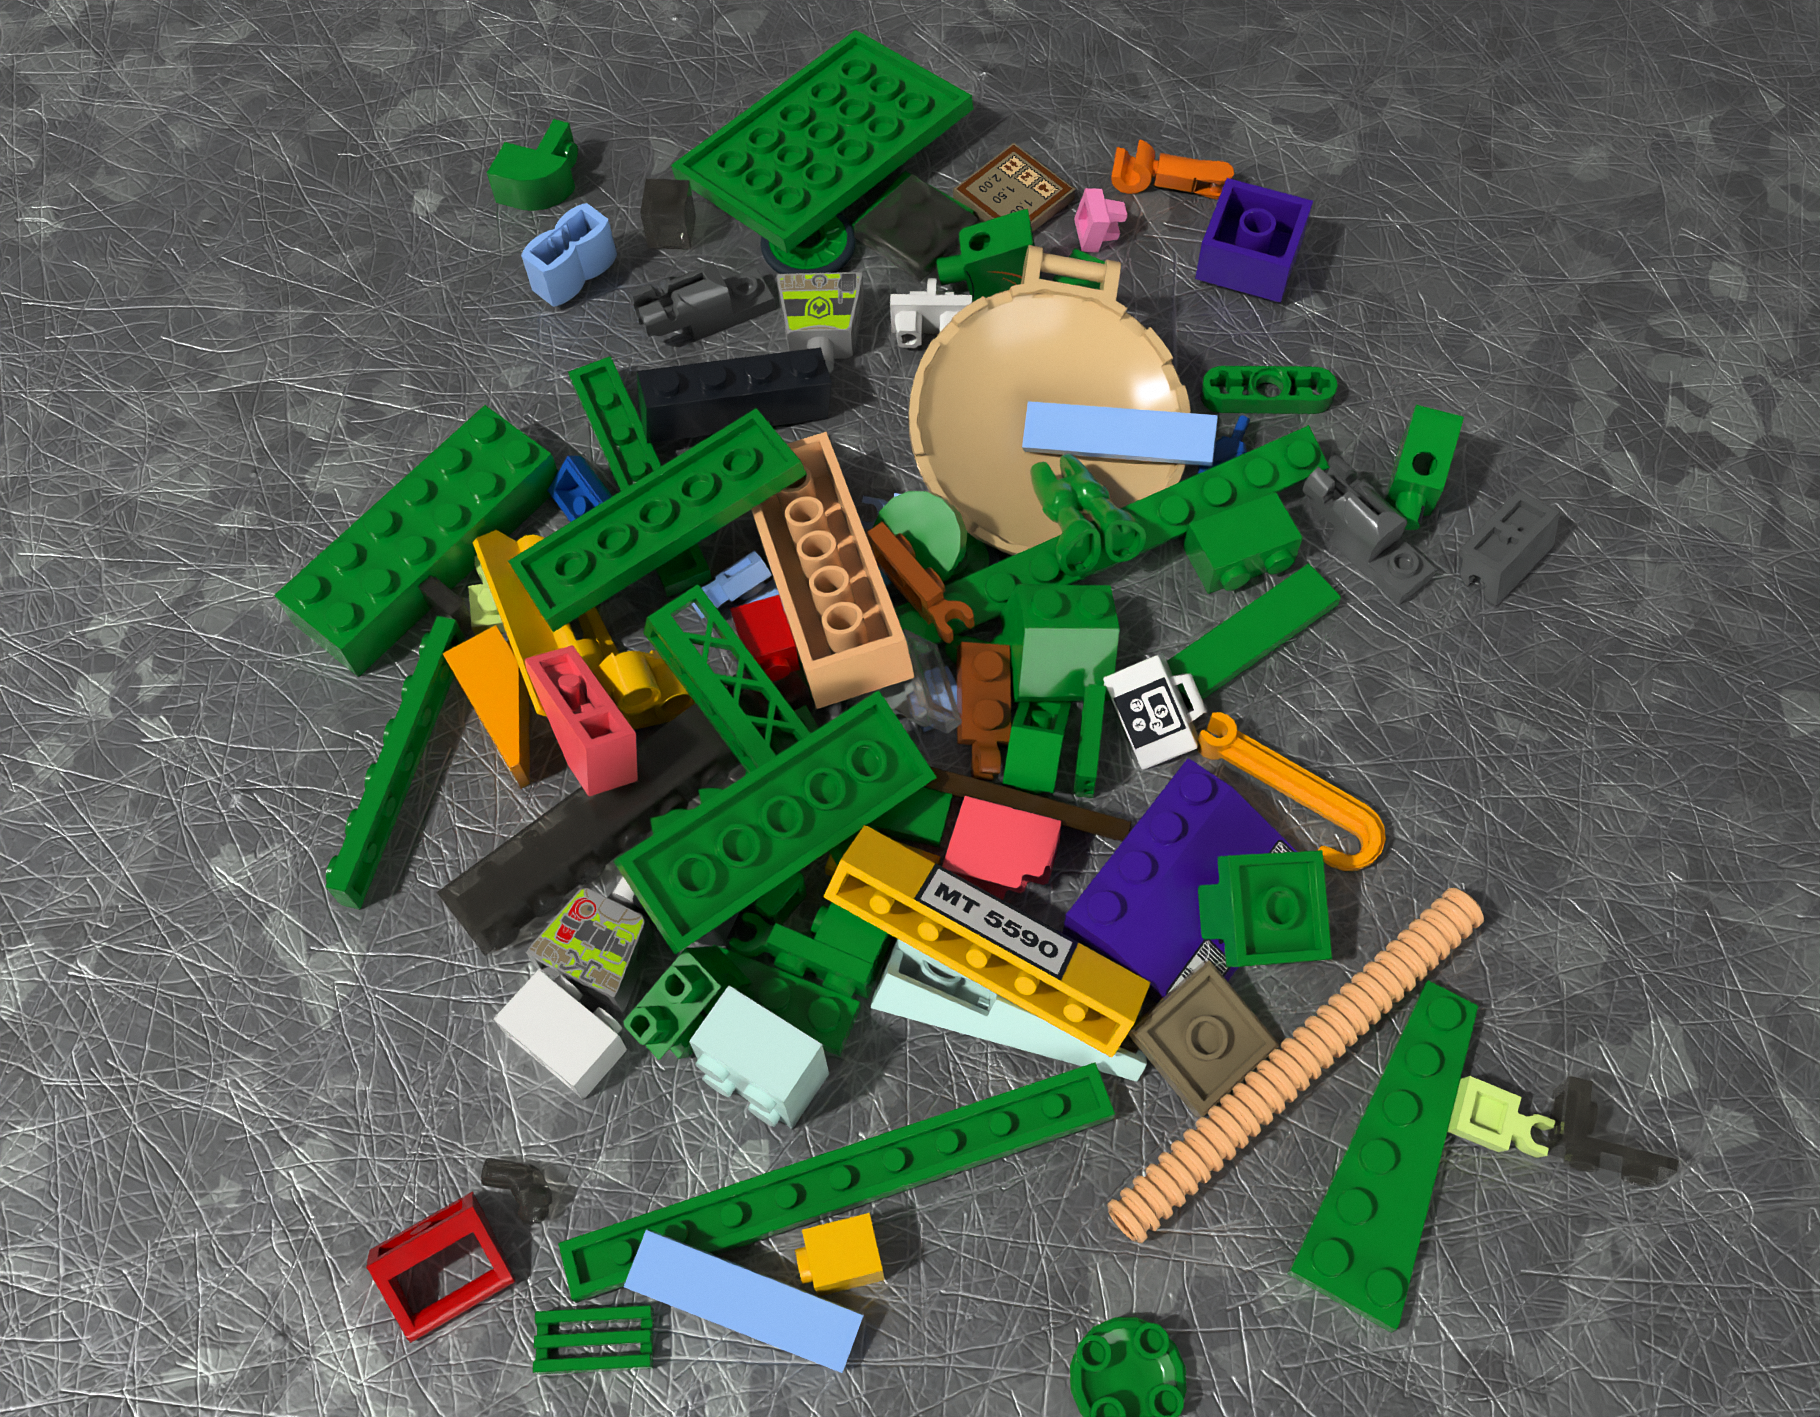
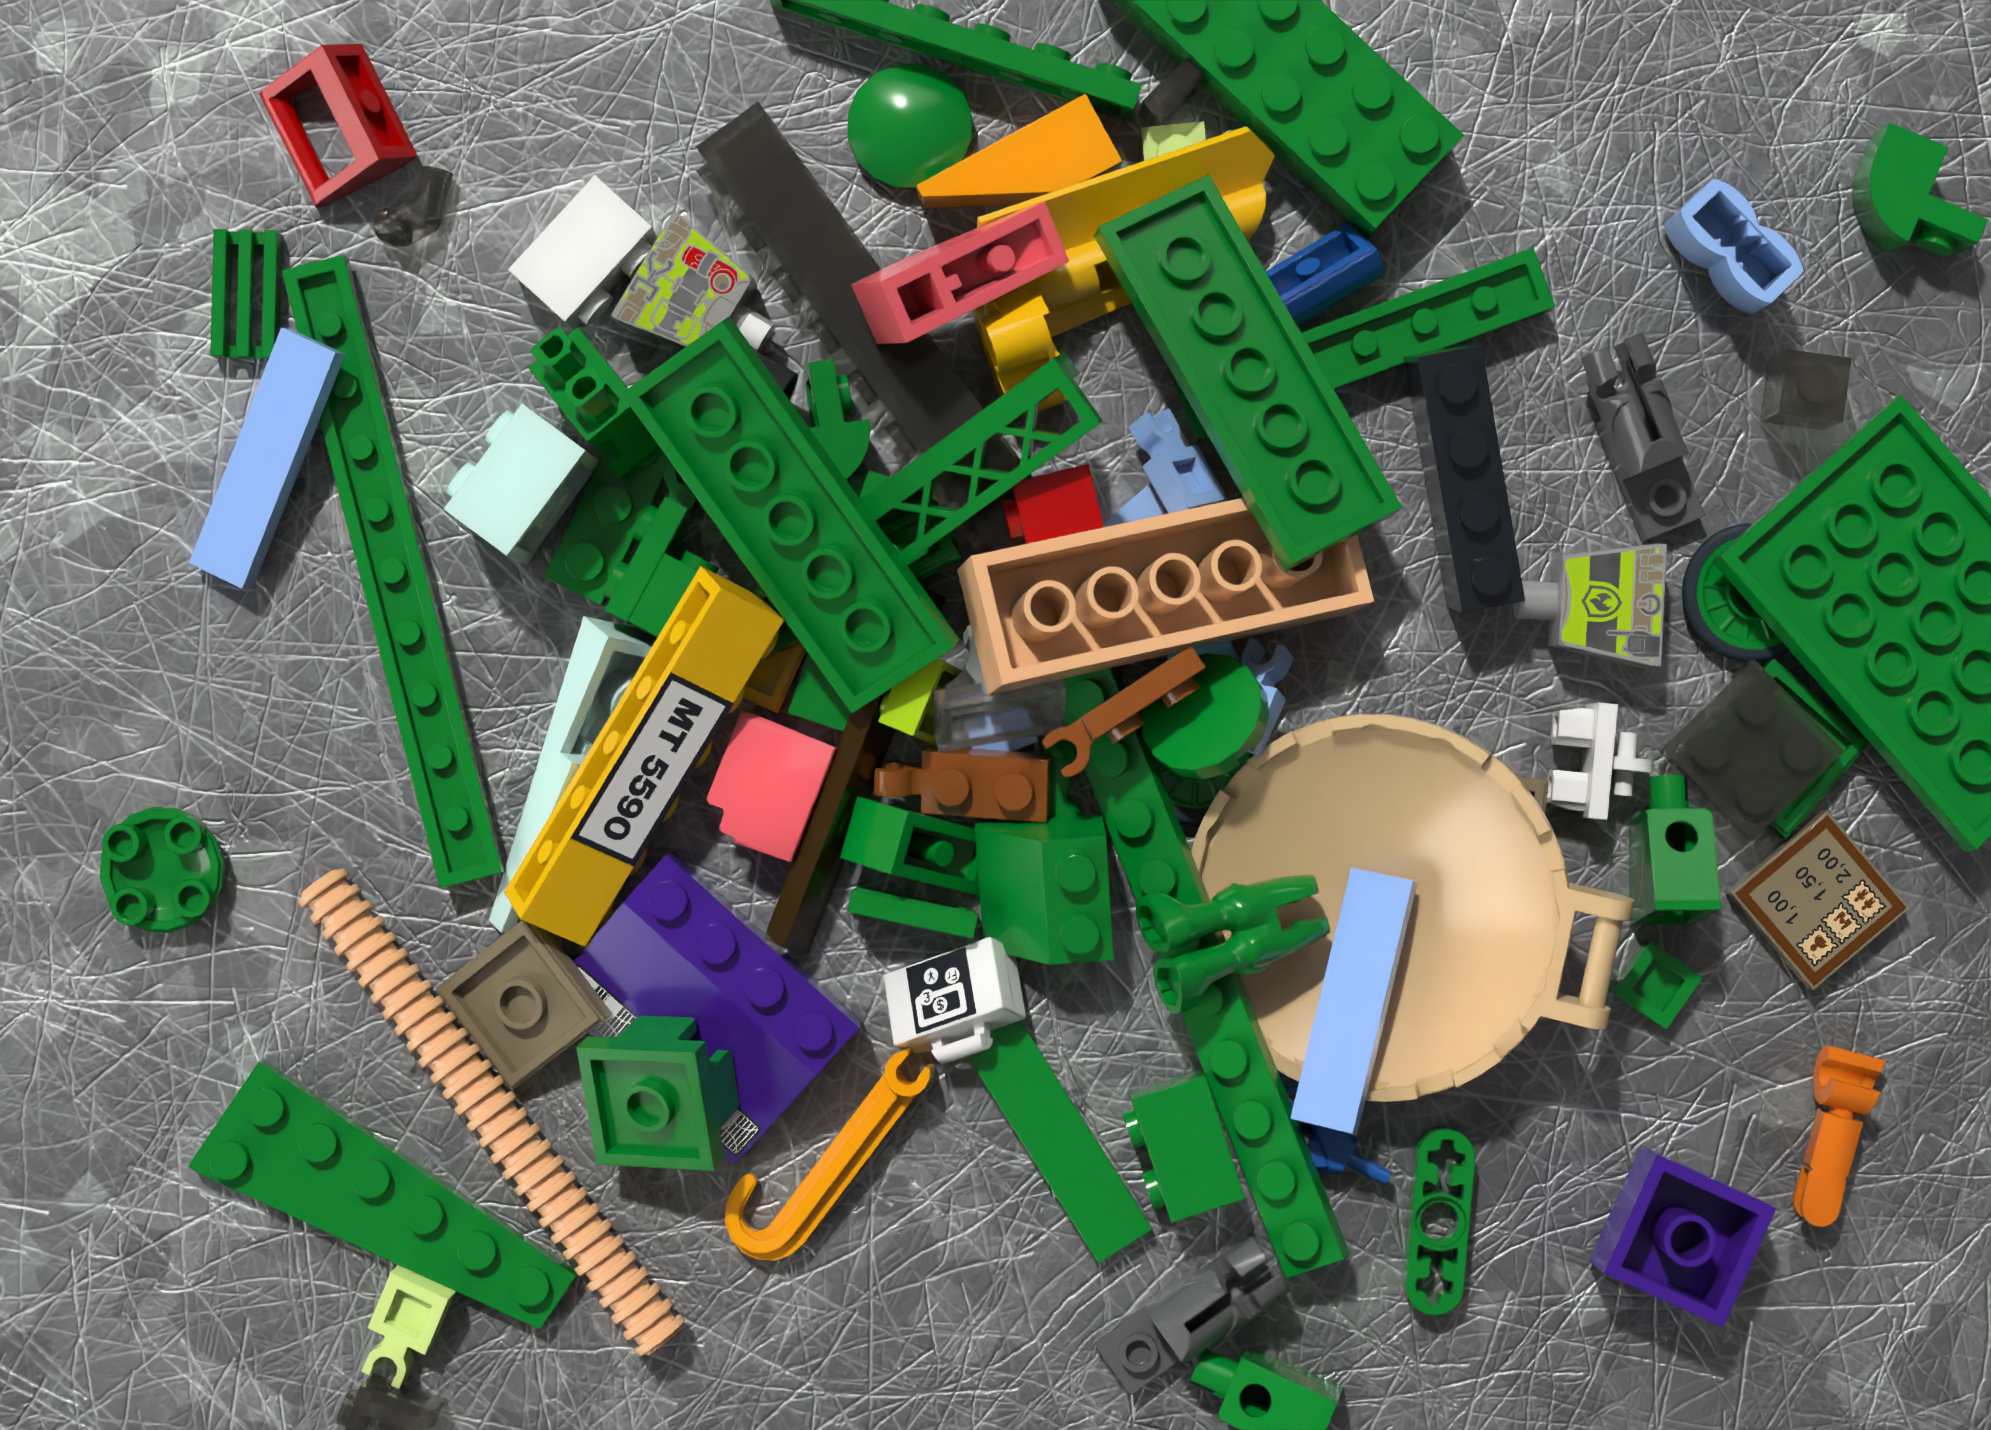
camera: 90 degrees right, 25 degrees up
yellow brick [795,1213,885,1296] -> none
bright pink tile [1074,188,1127,252] -> none
none -> green dish [847,64,972,192]
none -> lime piece [878,658,962,746]

